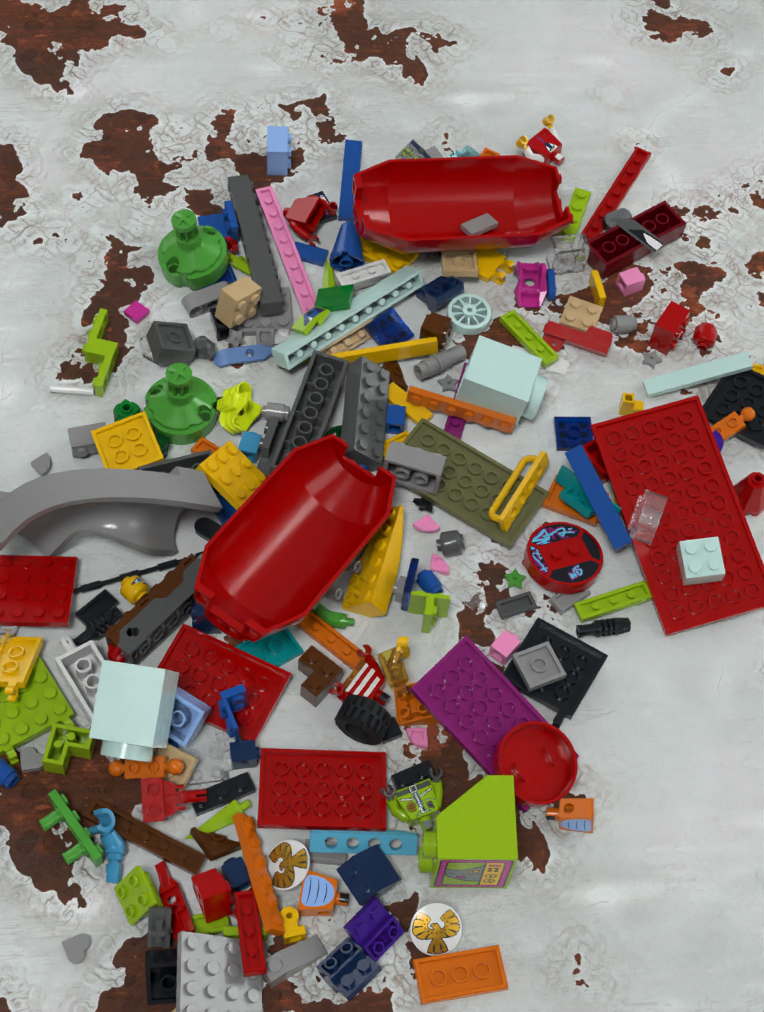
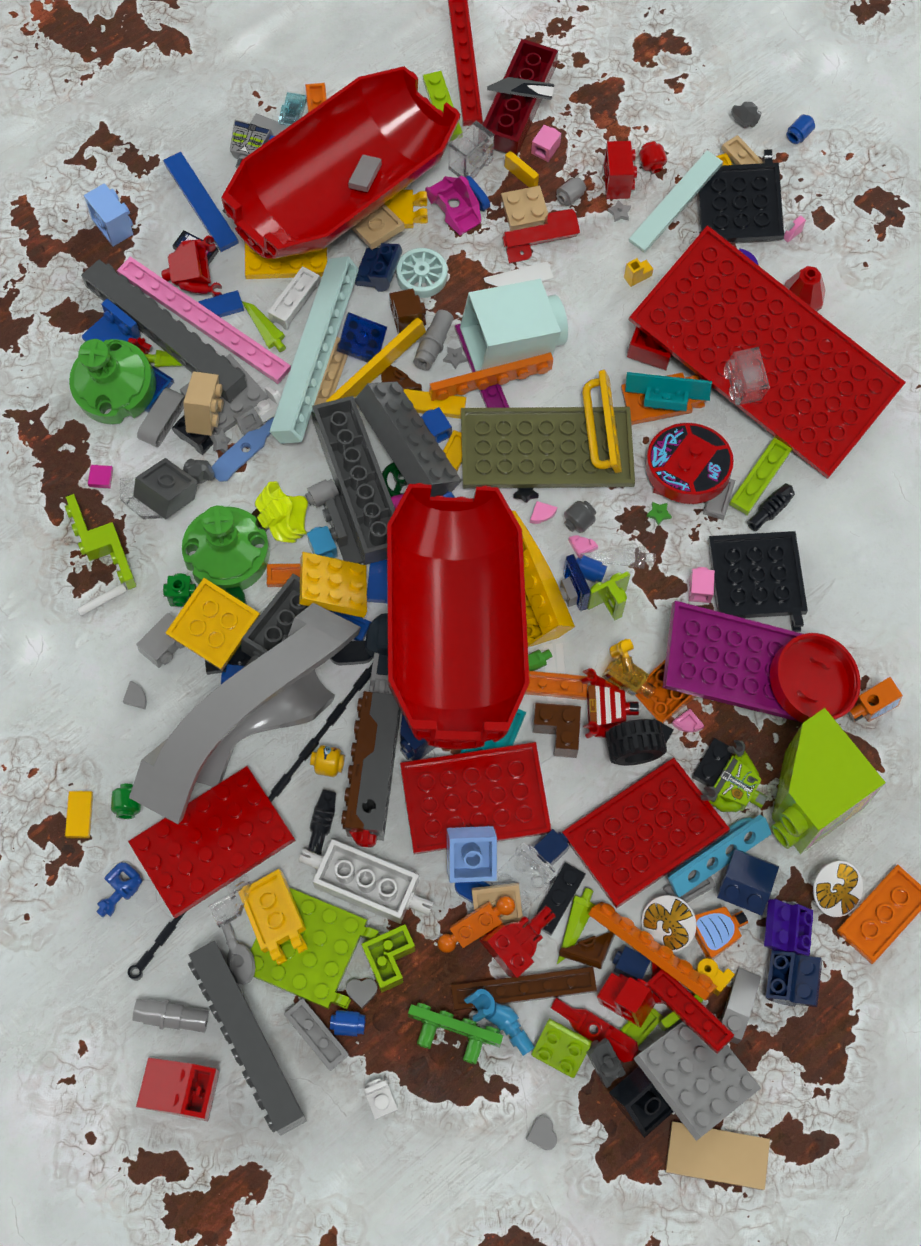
camera: 30 degrees left, 10 degrees up
black tile [75,589,119,627] -> none
light aqua container [89,660,179,762] -> none
blue bracket [217,684,247,742] -> none
lime slope [291,306,330,336] -> none
green tile [314,284,354,312] -> none
blue cone [329,221,364,272] -> none
light grey brick [383,441,447,495] -> none
dark grey tile [494,591,538,620] -> none
lime plate [499,309,559,368] -> none
light grey plate [511,641,567,692] -> none
torso [516,114,565,165] -> none
clear blue tile [553,417,593,451] -> none
blue tile [564,445,633,551] -> none
tile [602,208,632,230] -> none
light aqua brick [676,537,726,586] -> none
orange plate [711,407,755,442] -> none

